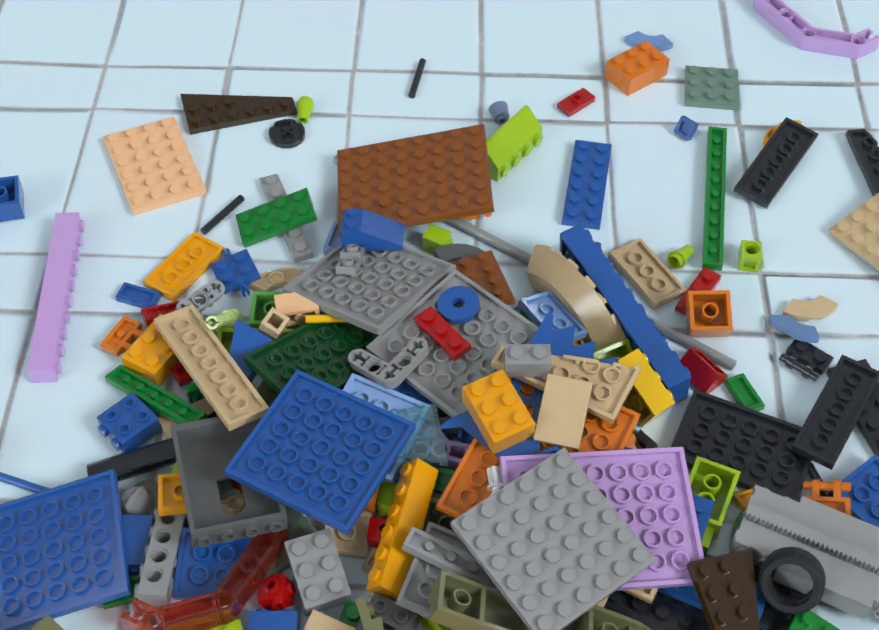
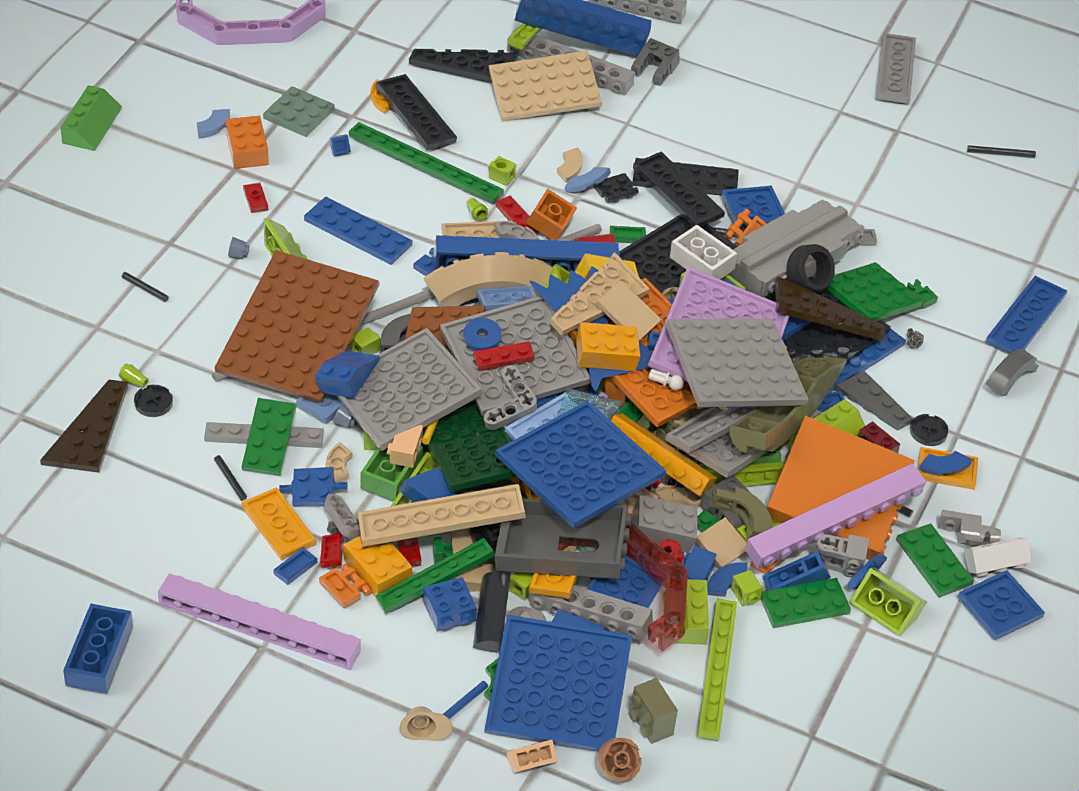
camera: 70 degrees left, 5 degrees down
light nougat plate [103,116,207,216] -> none
yellowish green pin [206,309,243,329] -> none
tan brick [258,307,290,340] -> none
light grey slope [335,244,365,275] -> none
light grey brick [503,344,551,377] -> none
none -> light grey tile [494,221,540,240]
none -> white brick [670,225,737,280]

